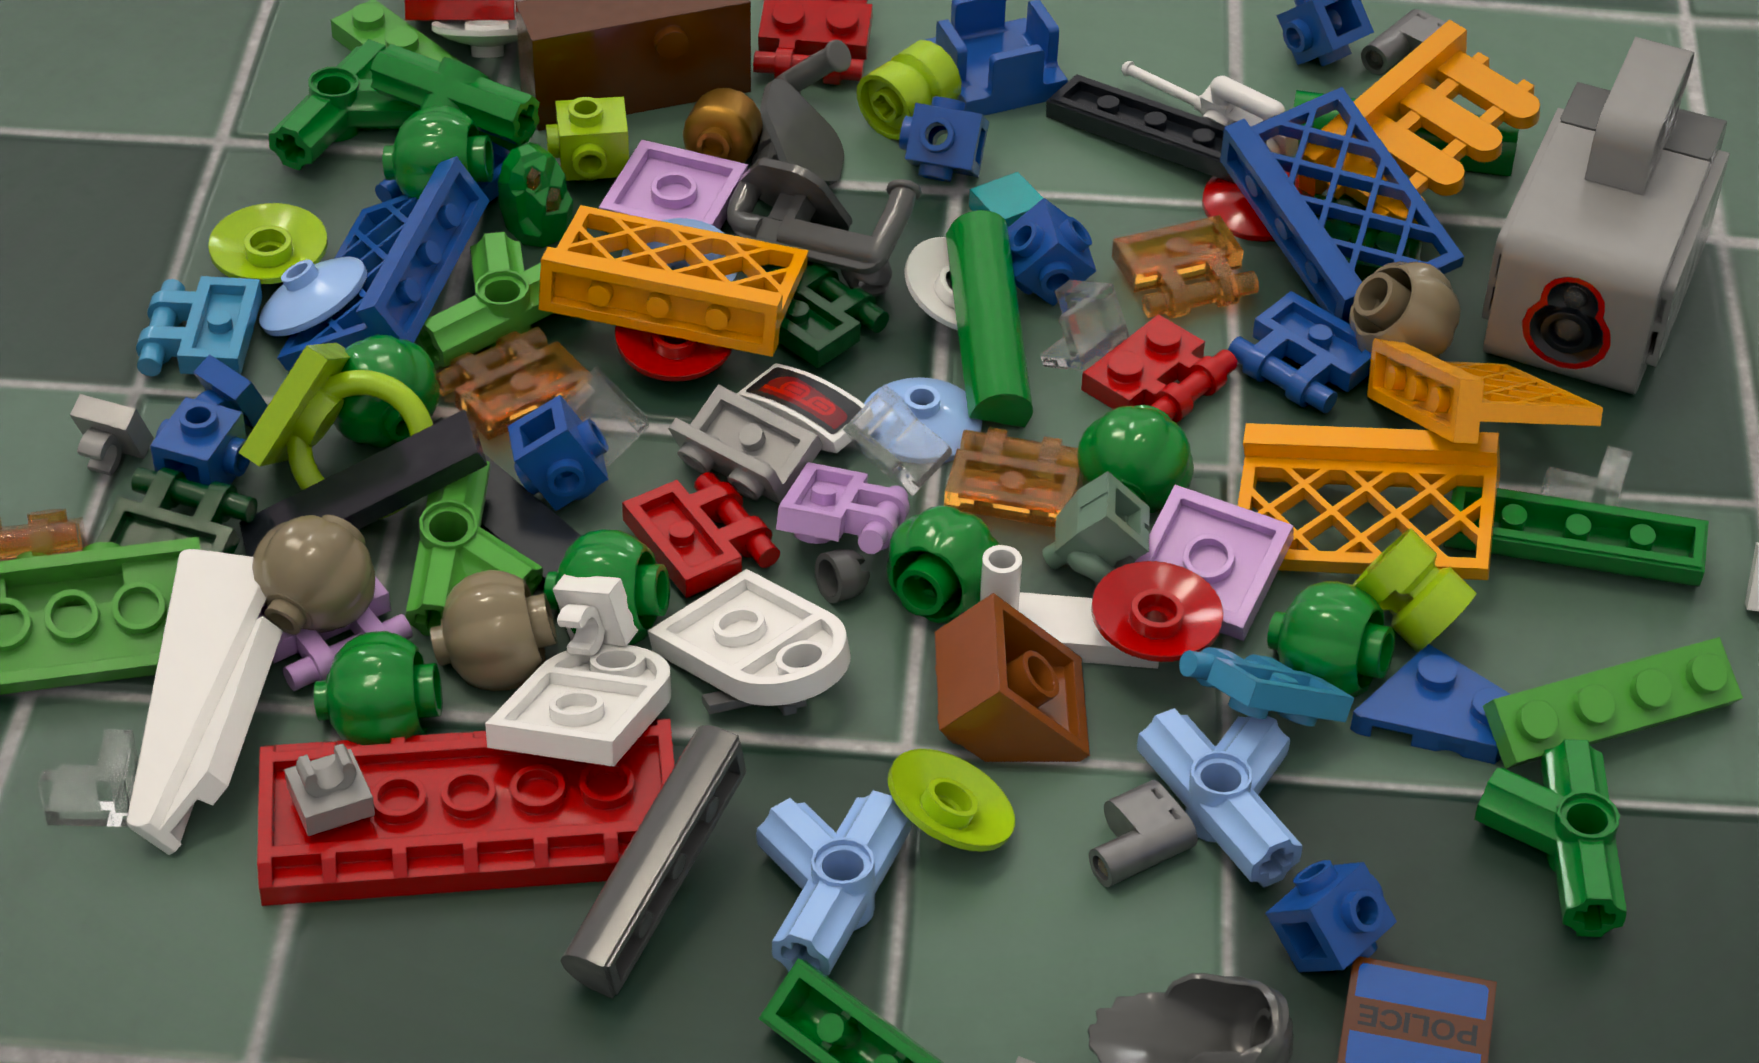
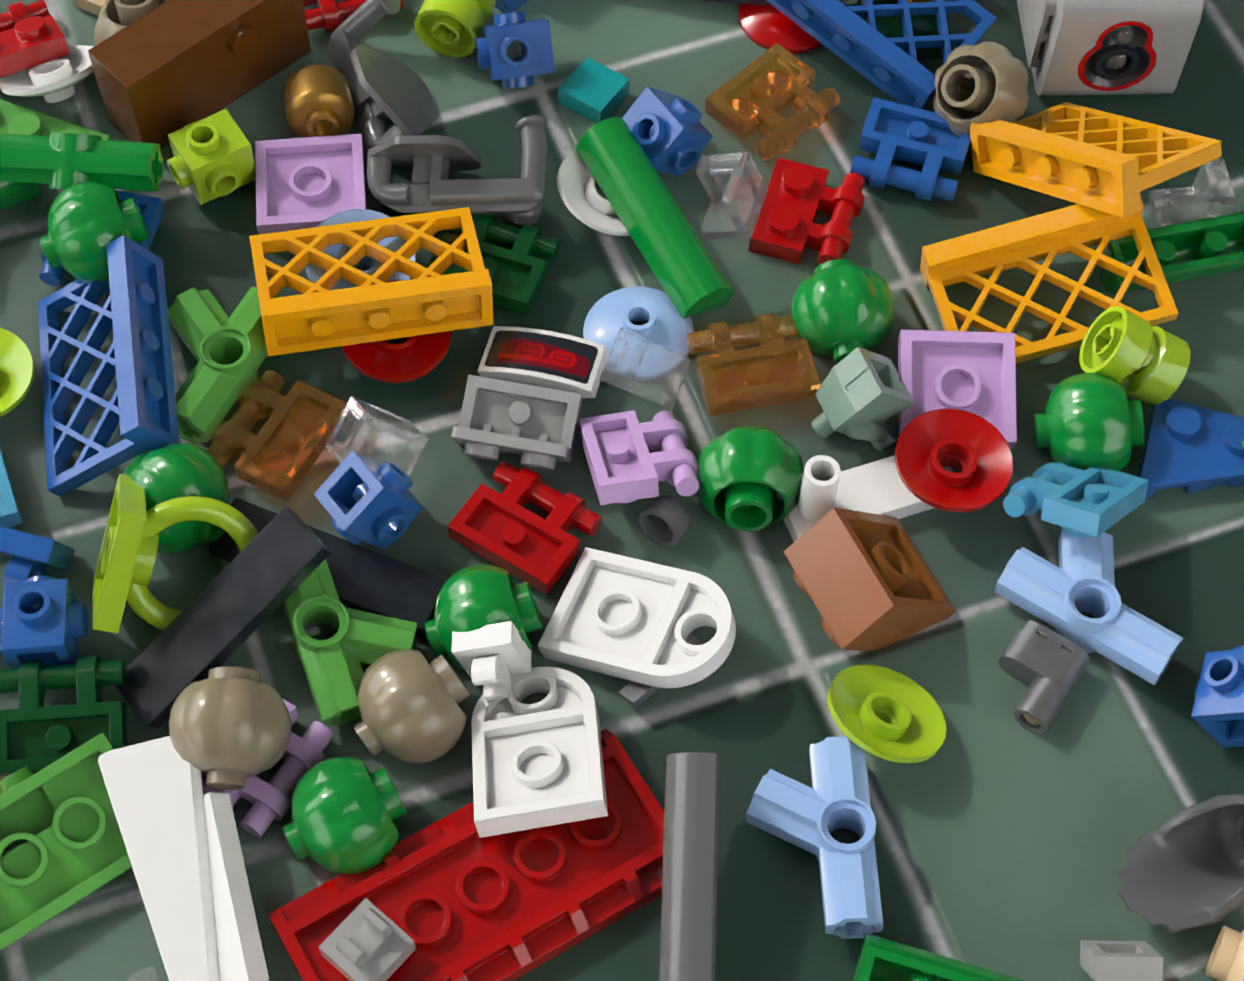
camera: 25 degrees left, 15 degrees up
light blue dish [259,257,367,336] -> none
green rock [498,142,573,248] -> none

